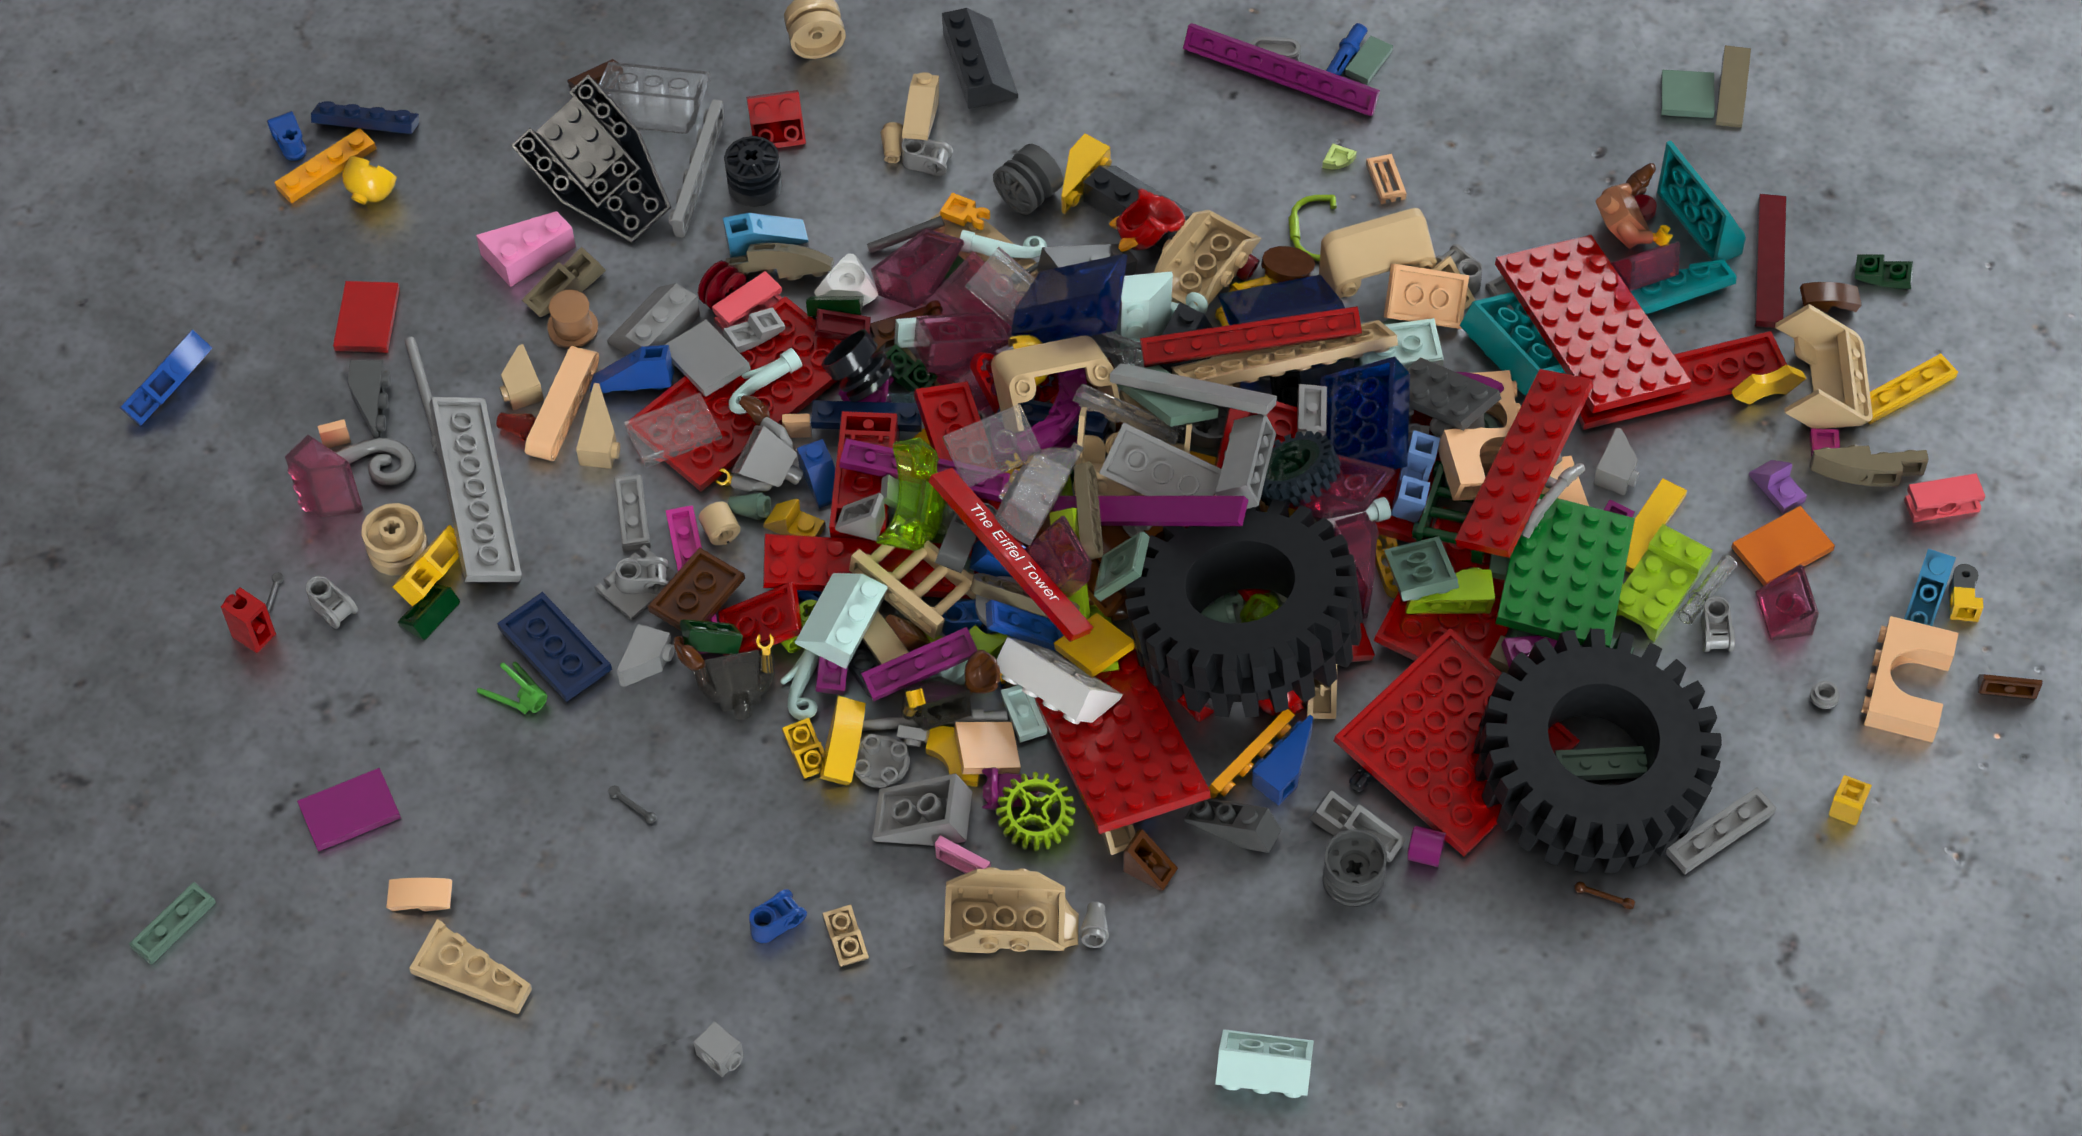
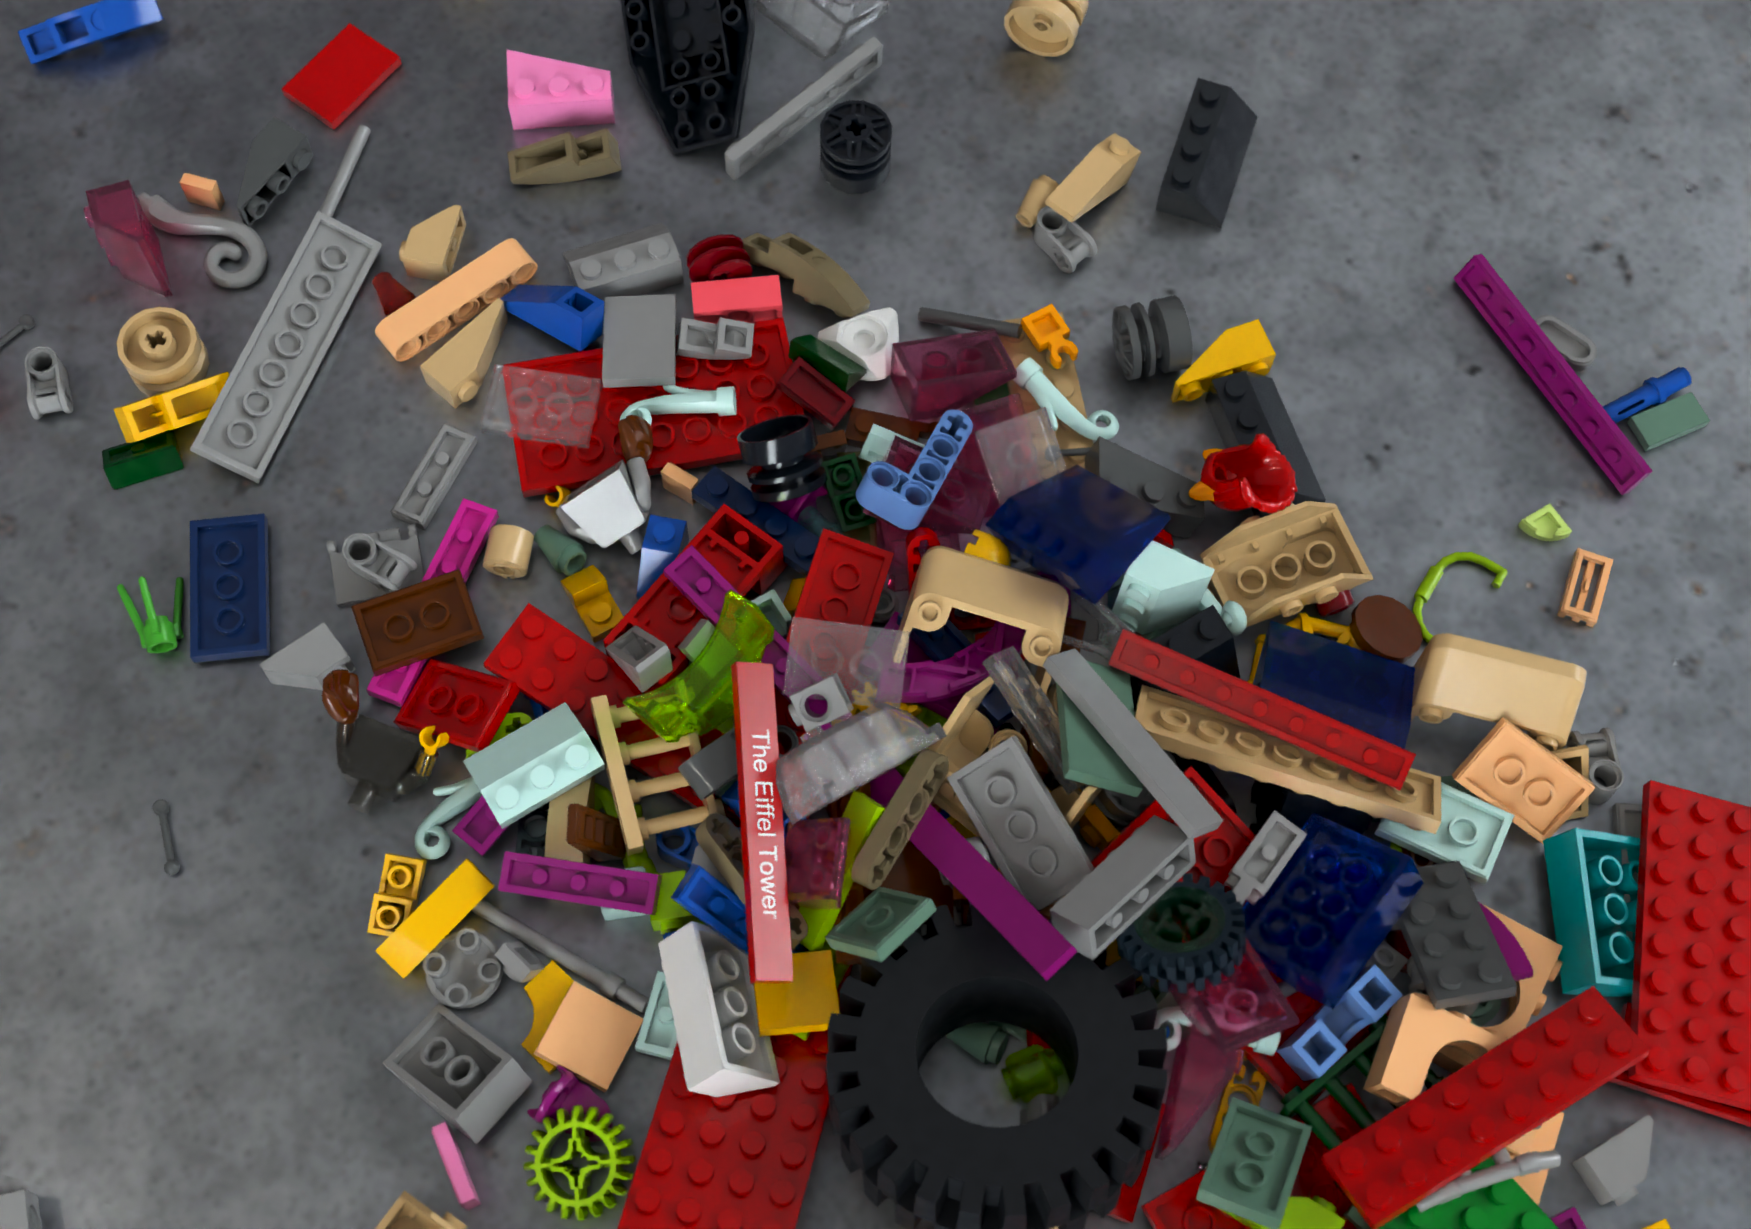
camera: 30 degrees right, 10 degrees up
medium nougat piece [547,290,598,348] -> none
dark green slope [680,619,743,655] -> none
dark azure slope [723,213,809,257] -> none
red slope [746,90,806,148] -> none
blue piece [749,889,807,943] -> none
tan slope [822,905,869,967] -> none
clear smoke torso [901,650,1000,731] -> none
none -> light grey brick [788,673,853,733]
none -> medium blue beam [855,409,973,530]

